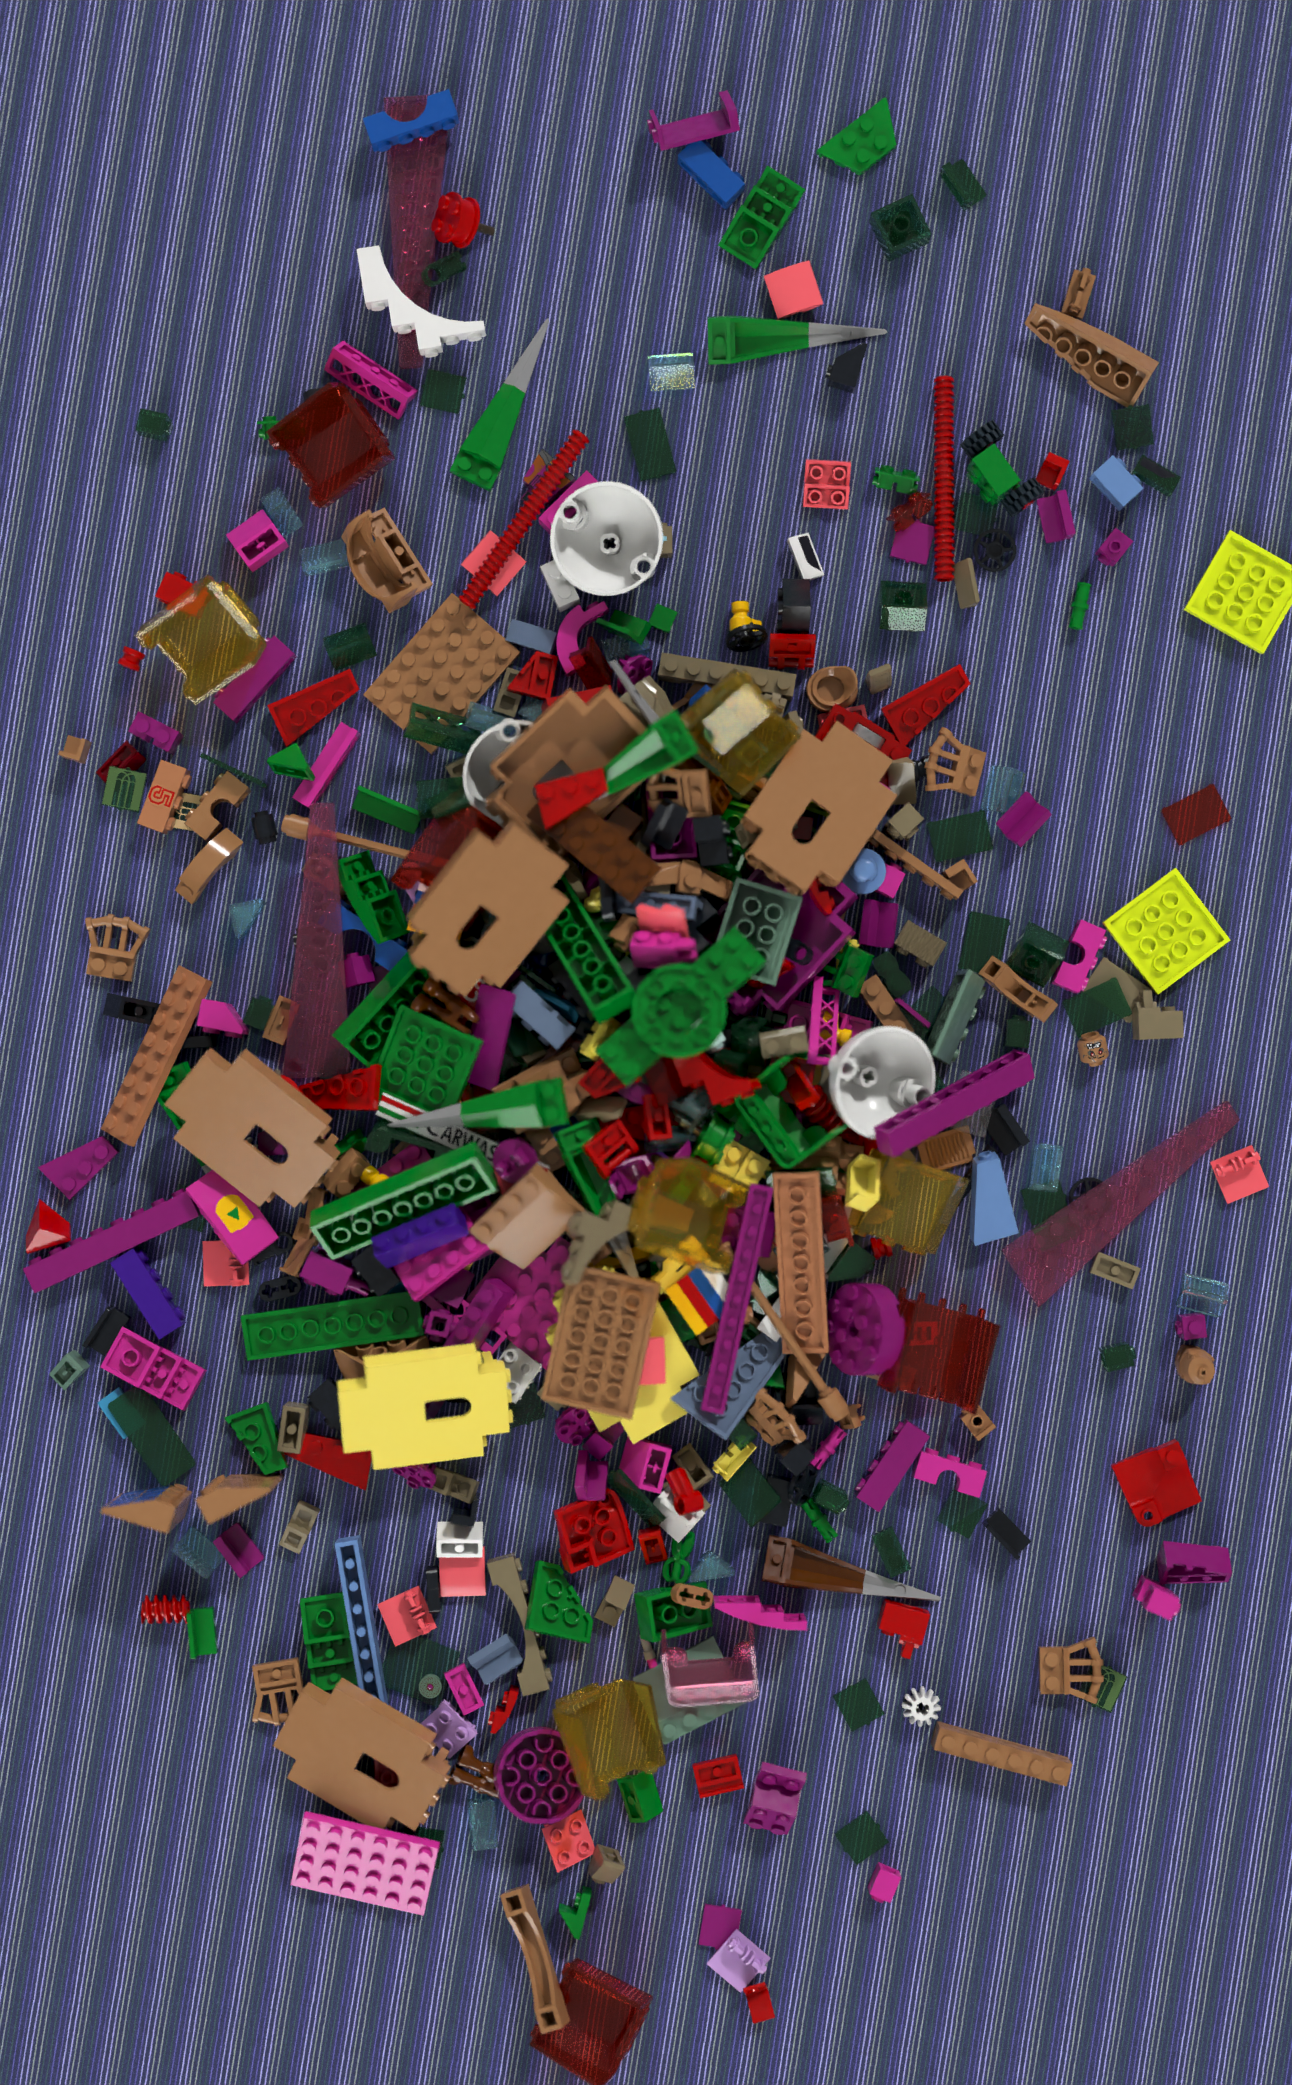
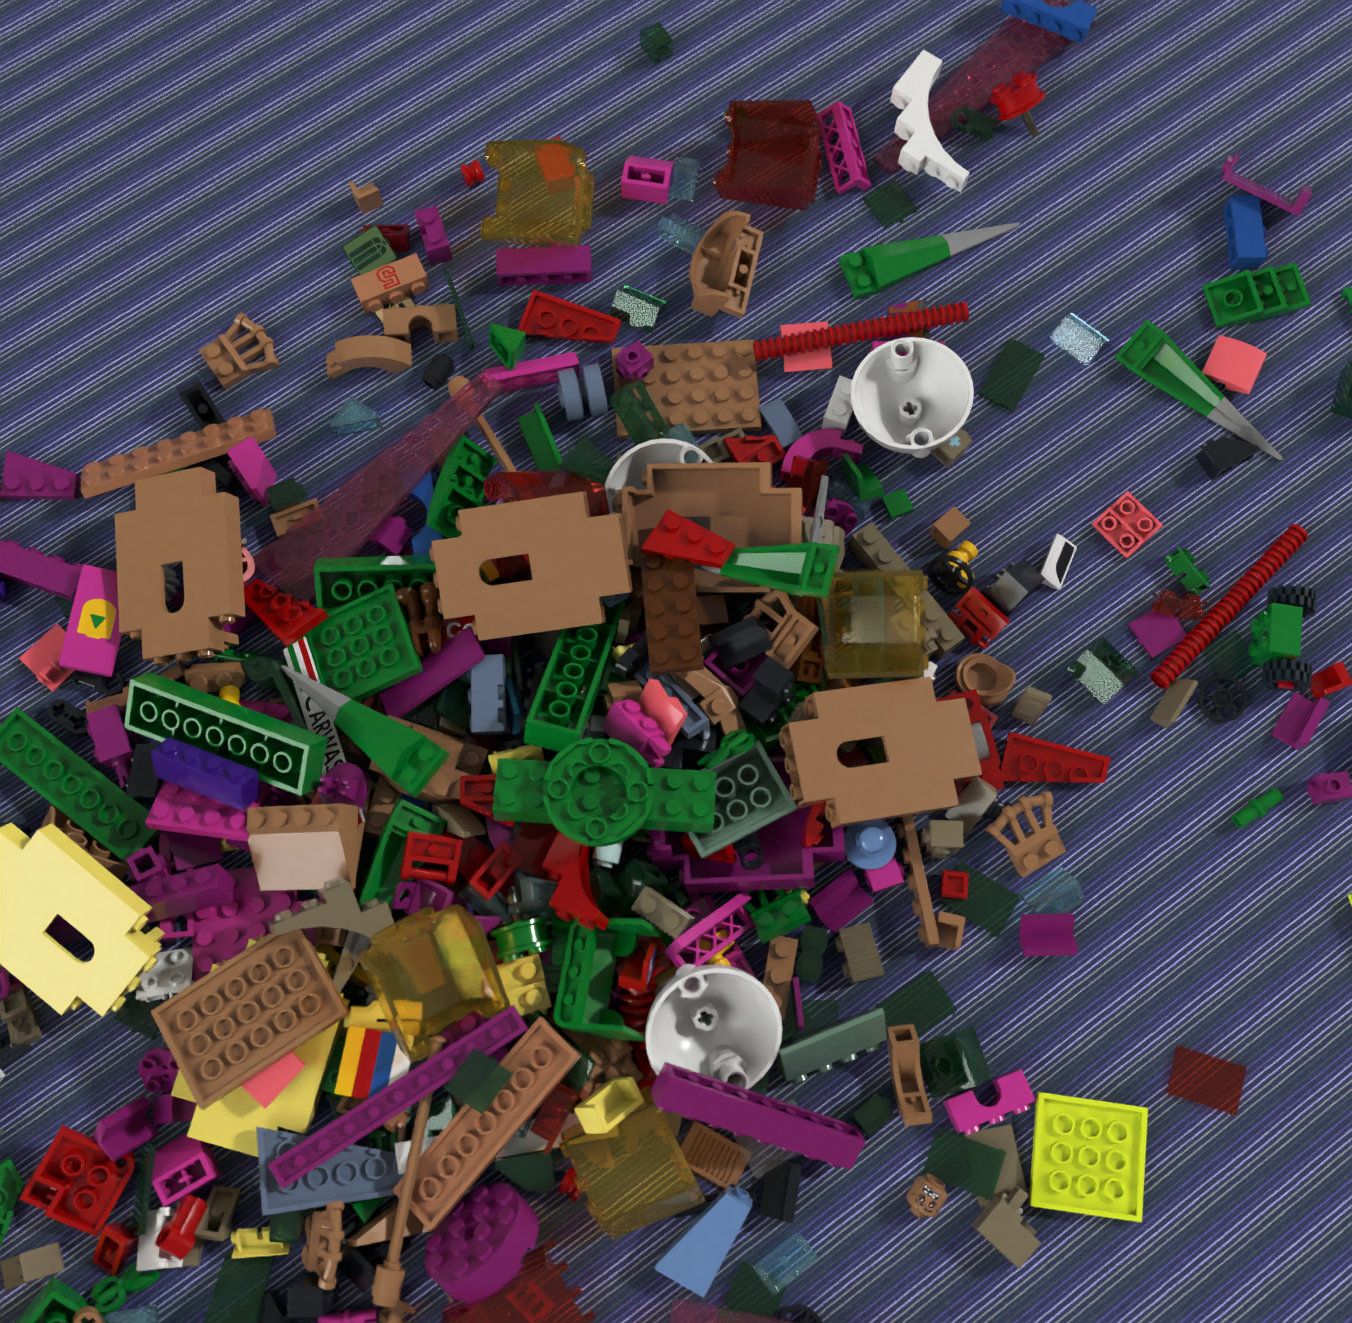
camera: 45 degrees right, 15 degrees down
none -> clear green piece [444,1047,512,1114]
none -> sand blue wheel [557,363,608,421]
none -> magenta brick [615,340,654,385]
none -> green piece [697,729,756,769]
none -> medium nougat panel [929,506,970,550]
none -> red tile [940,870,969,900]

